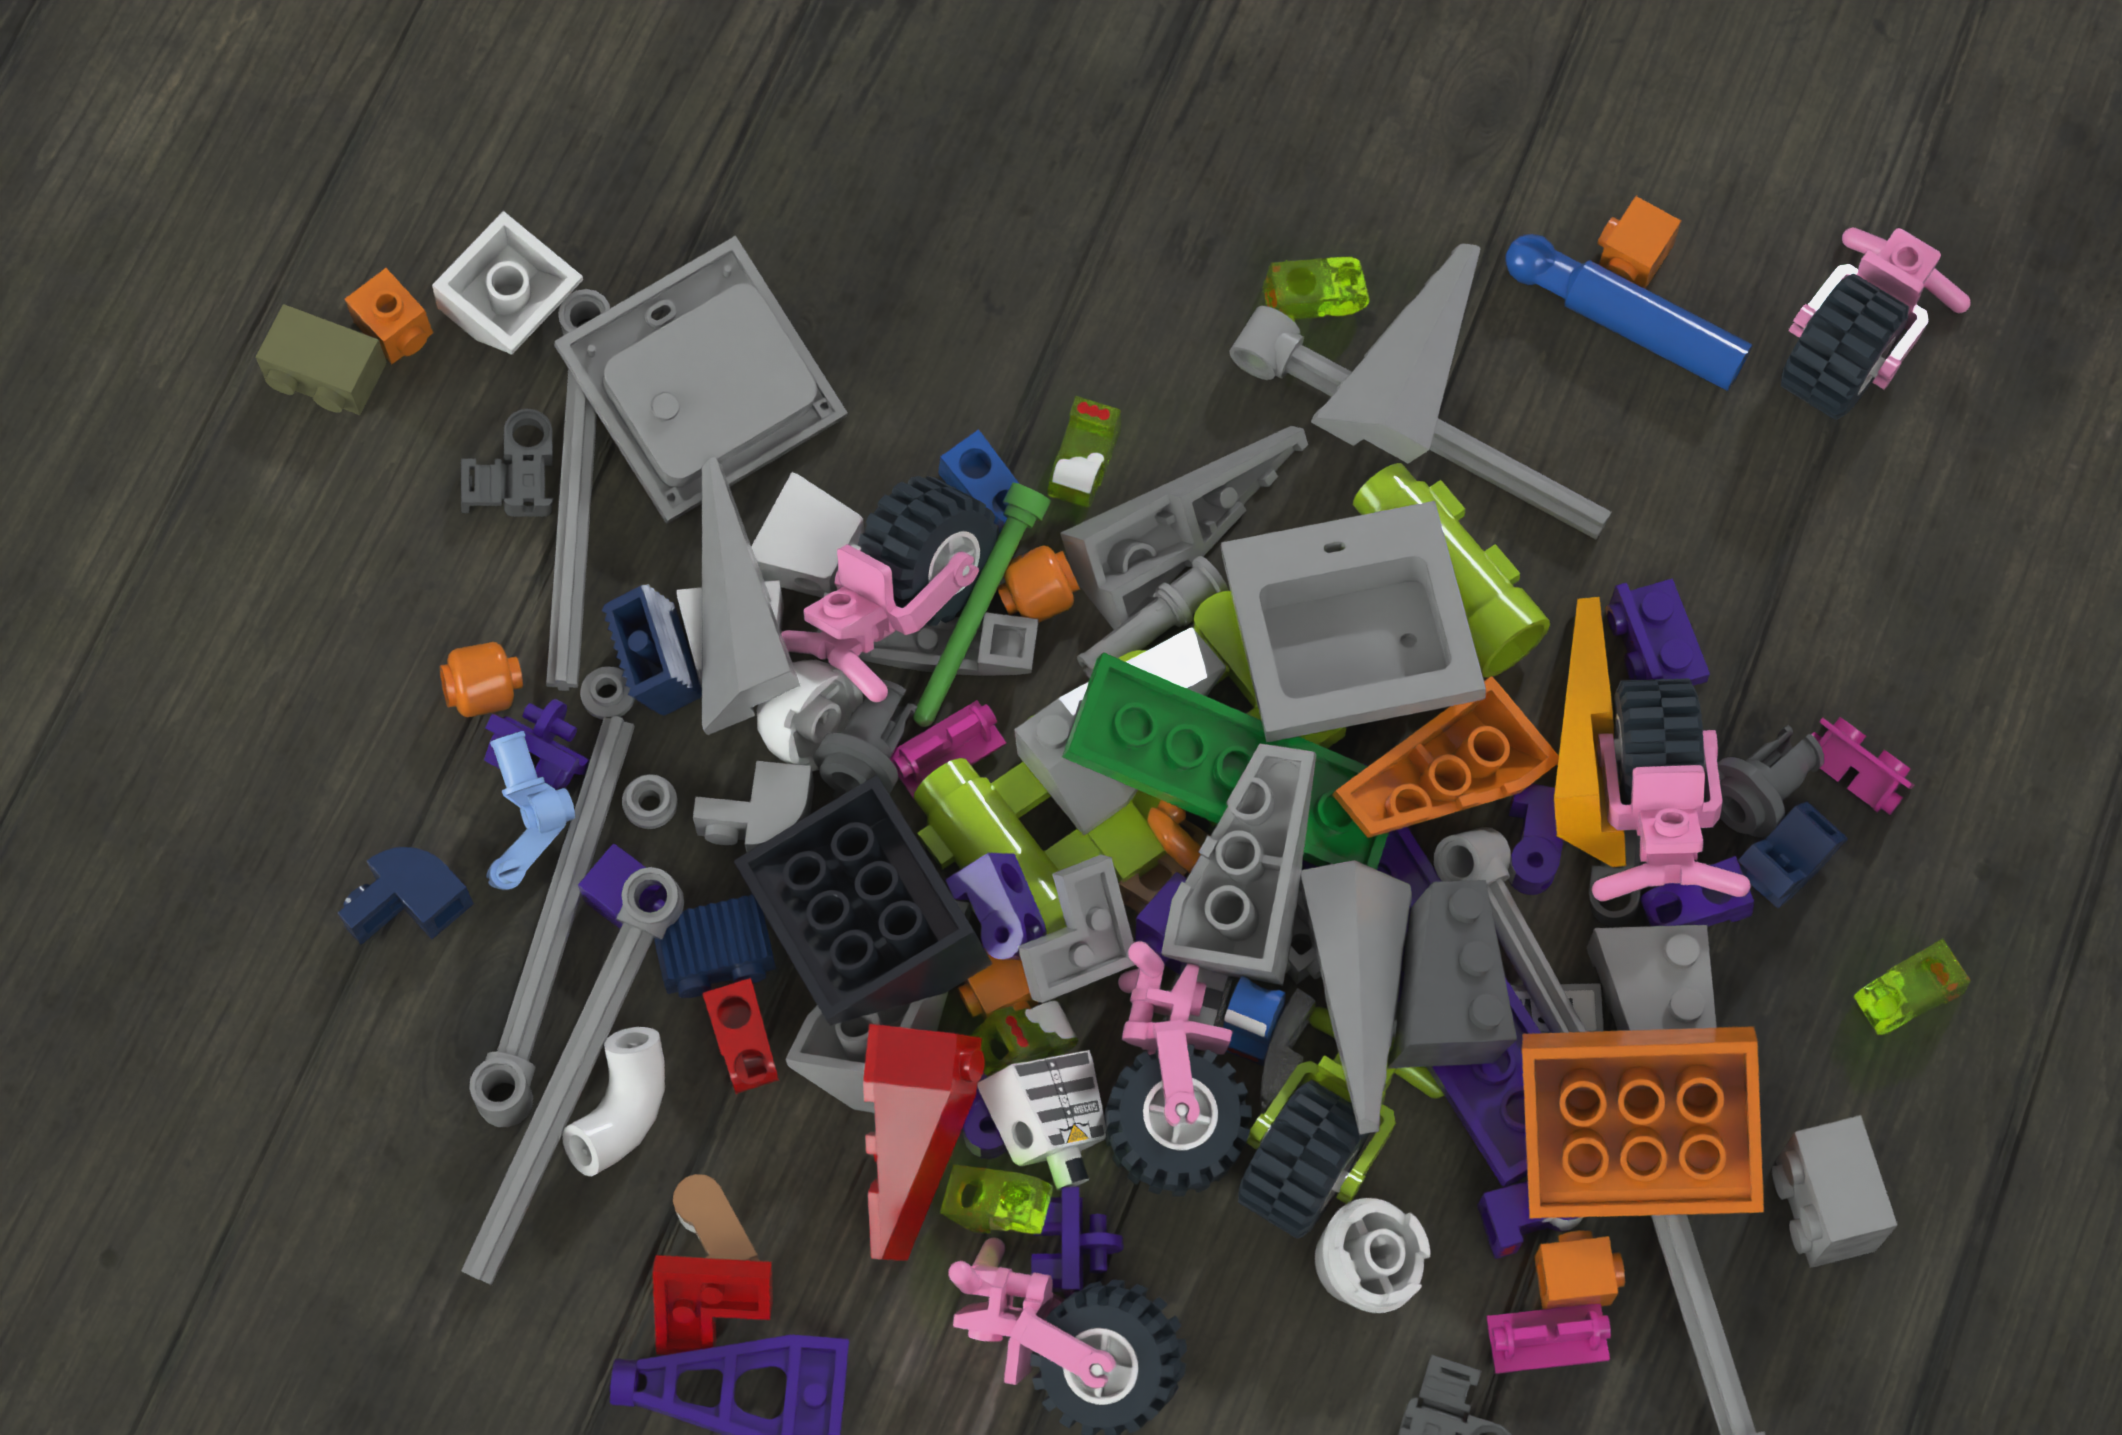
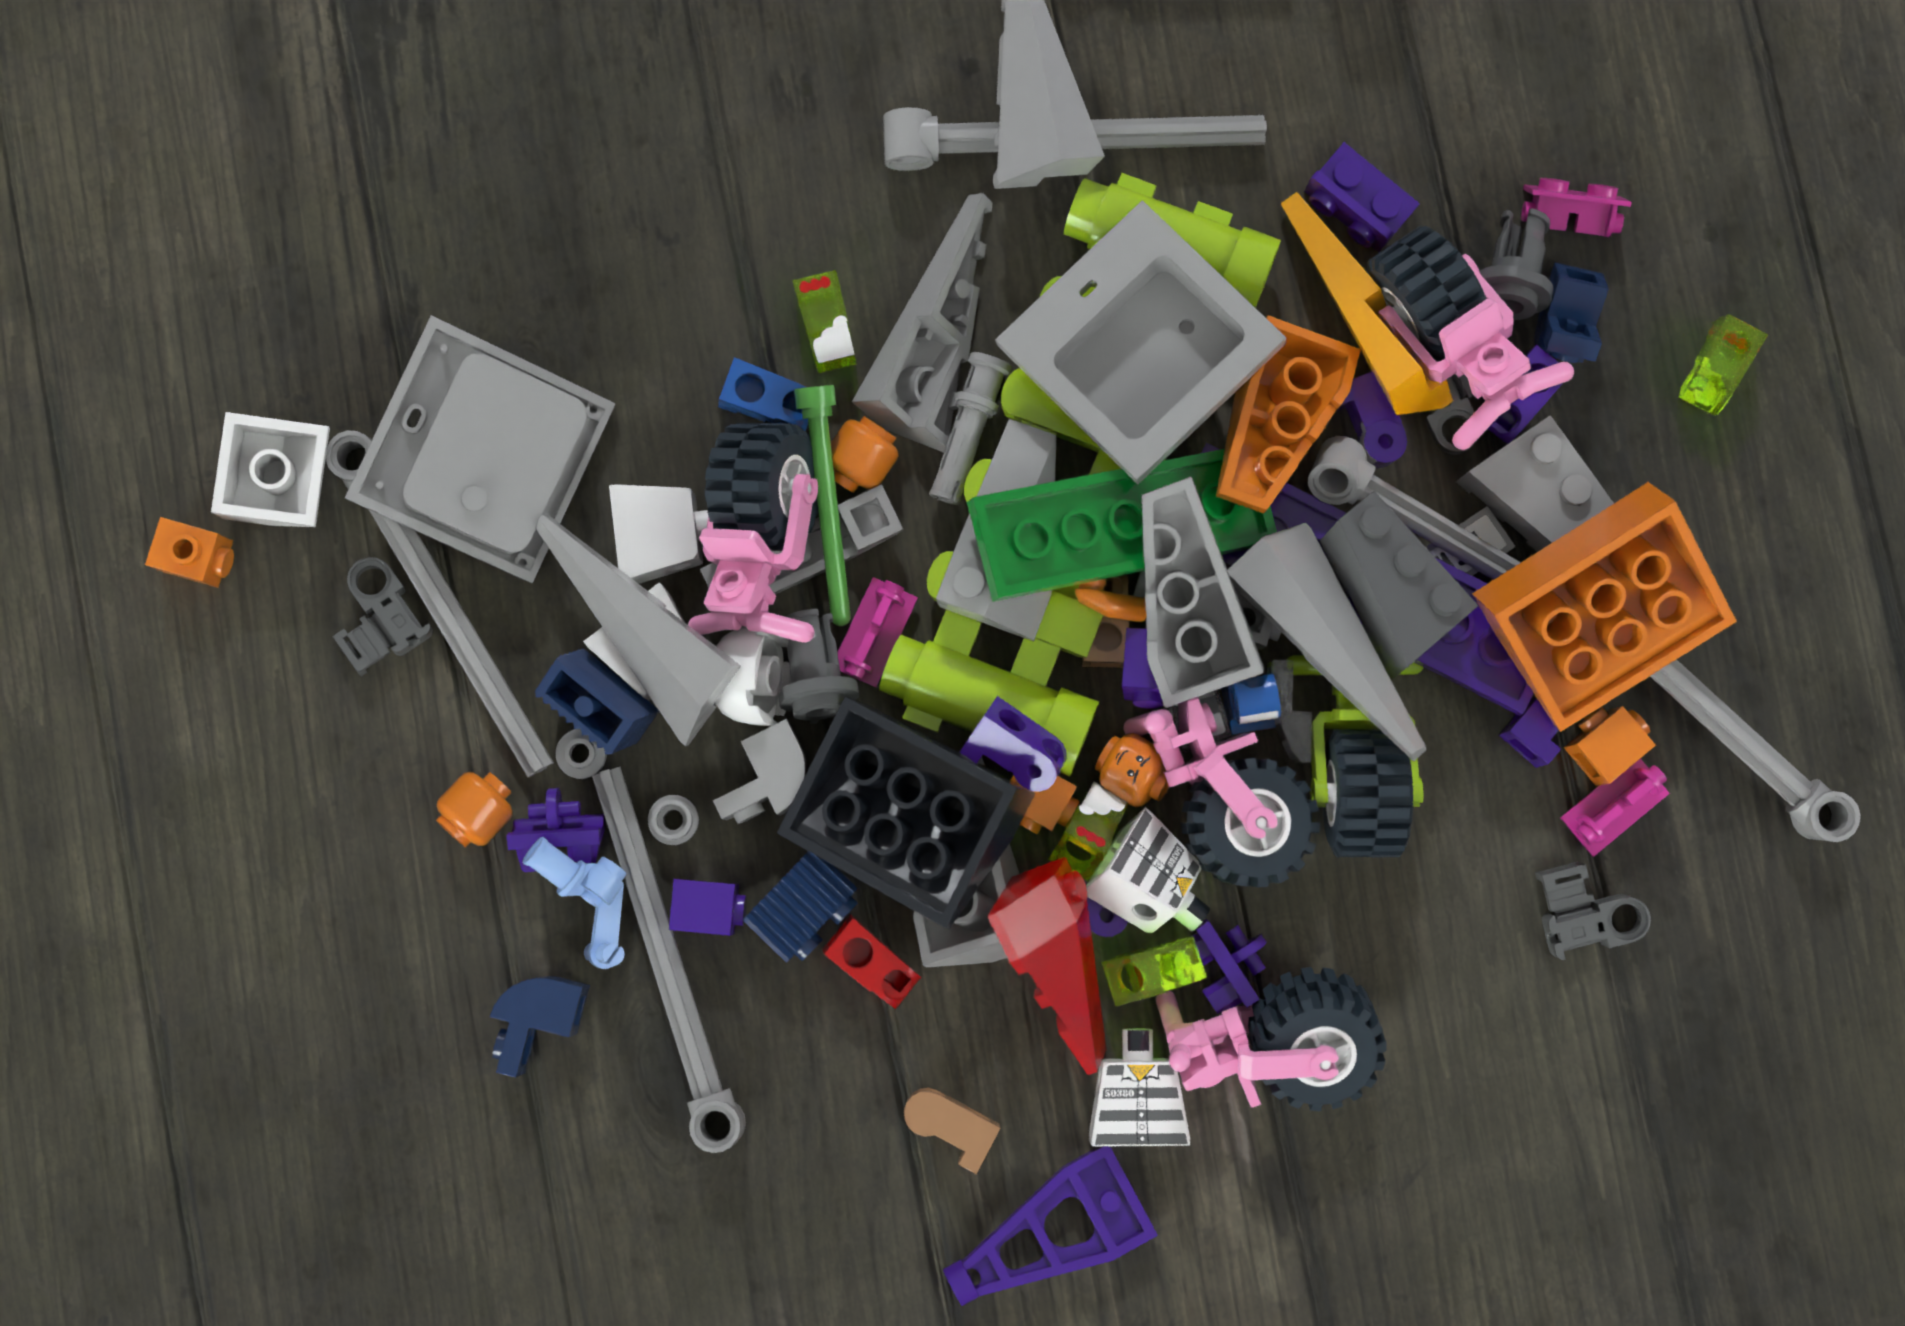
camera: 35 degrees left, 15 degrees up
olive brick [255,304,387,415] -> none
light grey piece [461,867,684,1285] -> none
white cylinder [562,1027,665,1176] -> none
red plate [653,1255,773,1355] -> none
light grey plate [1018,855,1135,1003] -> none
clear neon green leg [1262,257,1369,321] -> none
white cone [1315,1198,1430,1313] -> none
light grey brick [1772,1115,1898,1268] -> none
none -> torso [1089,1029,1190,1146]
none -> orange head [1095,733,1169,807]

